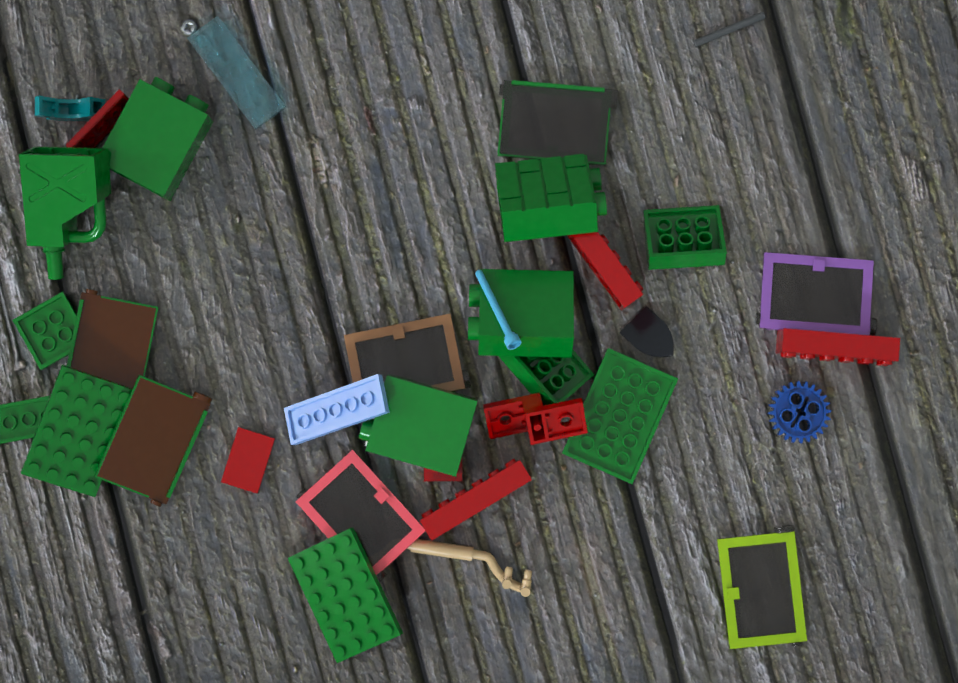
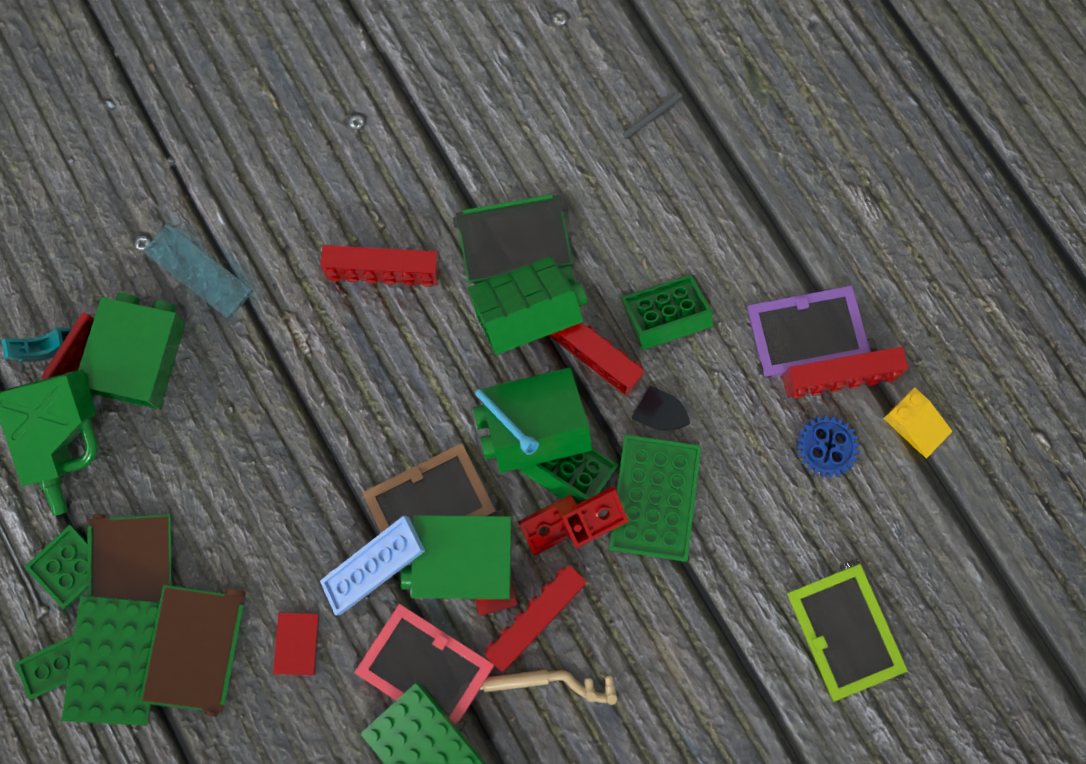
camera: 15 degrees left, 10 degrees down
none -> red brick [320,245,440,287]
none -> yellow slope [883,387,953,458]

